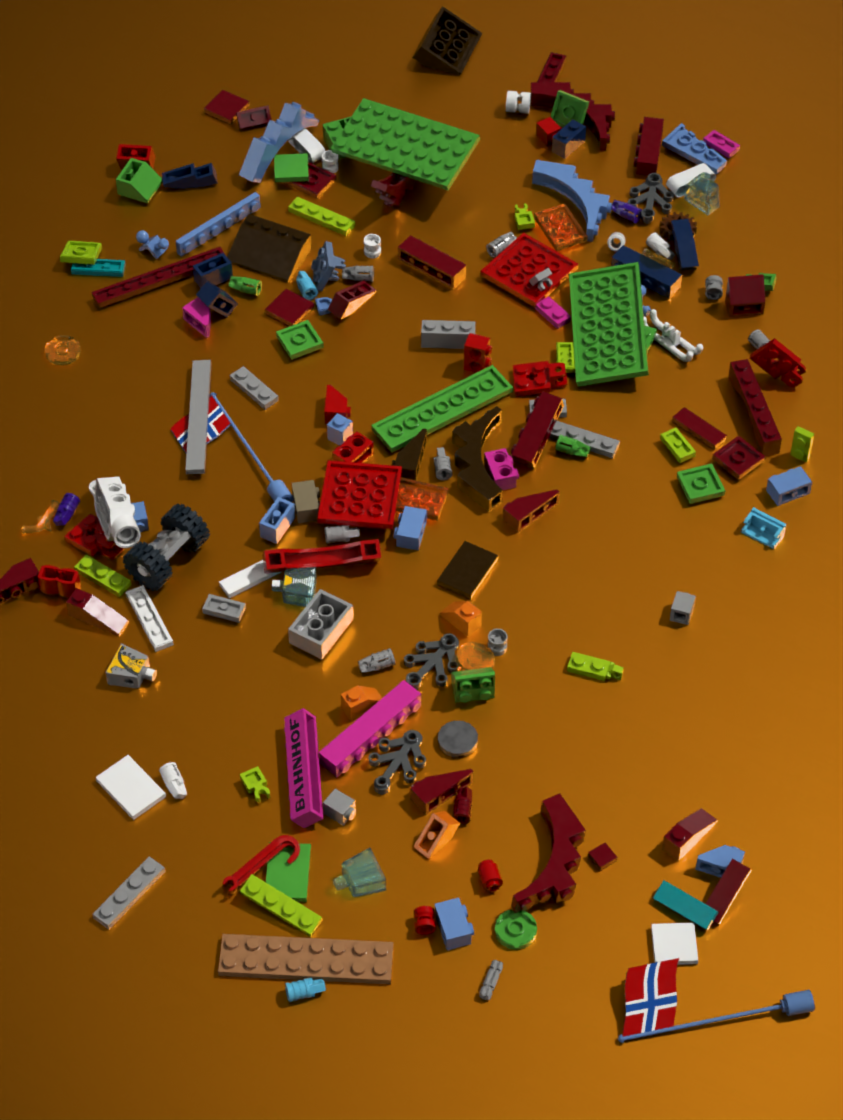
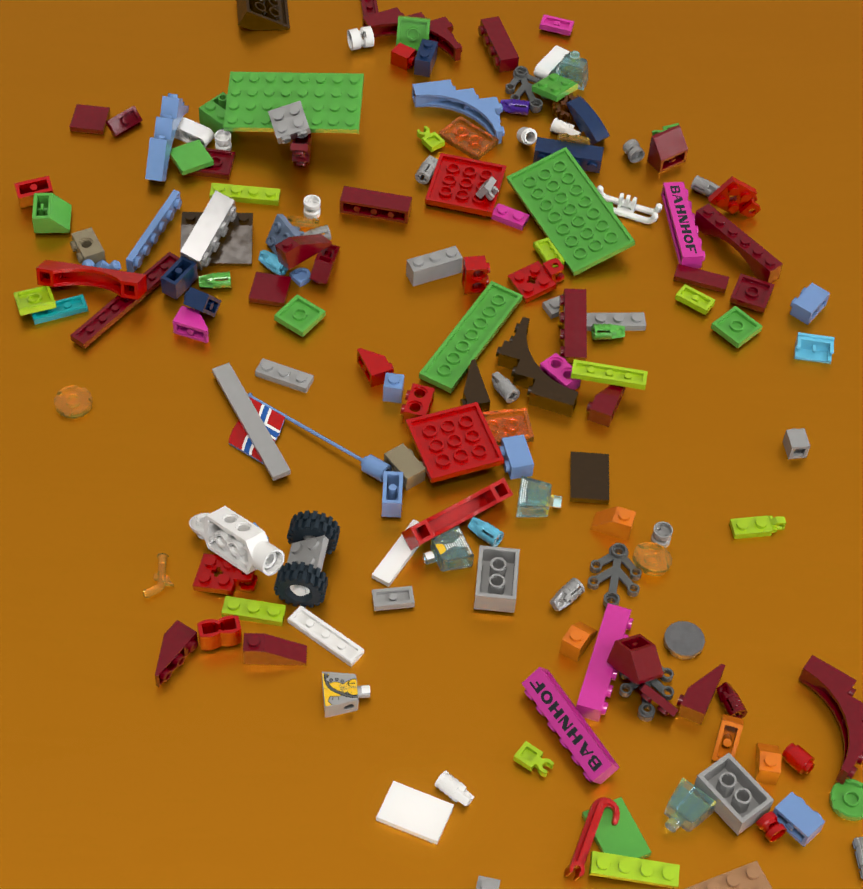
camera: 30 degrees left, 0 degrees up
dark purple hinge [53,493,80,526] -> none
dark blue slope [162,163,218,189] -> none
light grey brick [323,789,356,826] -> none
light grey hinge [324,525,360,544] -> none
bright green slope [451,667,495,703] -> none
medium blue wing [662,123,727,174] -> none
lime plate [790,426,814,462] -> none
none -> red arch [36,260,147,300]
none -> dark tan brick [70,227,106,264]
none -> brick [180,190,237,271]
none -> light grey plate [268,101,311,144]
none -> dark red slope [275,234,332,270]
none -> clear yellow tile [286,216,319,227]
none -> medium azure hinge [467,517,504,547]
none -> clear light blue torso [516,476,562,517]
none -> bright green plate [532,73,578,102]
none -> lime plate [571,359,648,390]
none -> dark red slope [607,634,664,685]
none -> dark red plate [639,683,679,717]
none -> dark pink brick [661,182,705,269]
none -> light grey brick [693,753,774,835]
none -> orange slope [755,743,782,785]

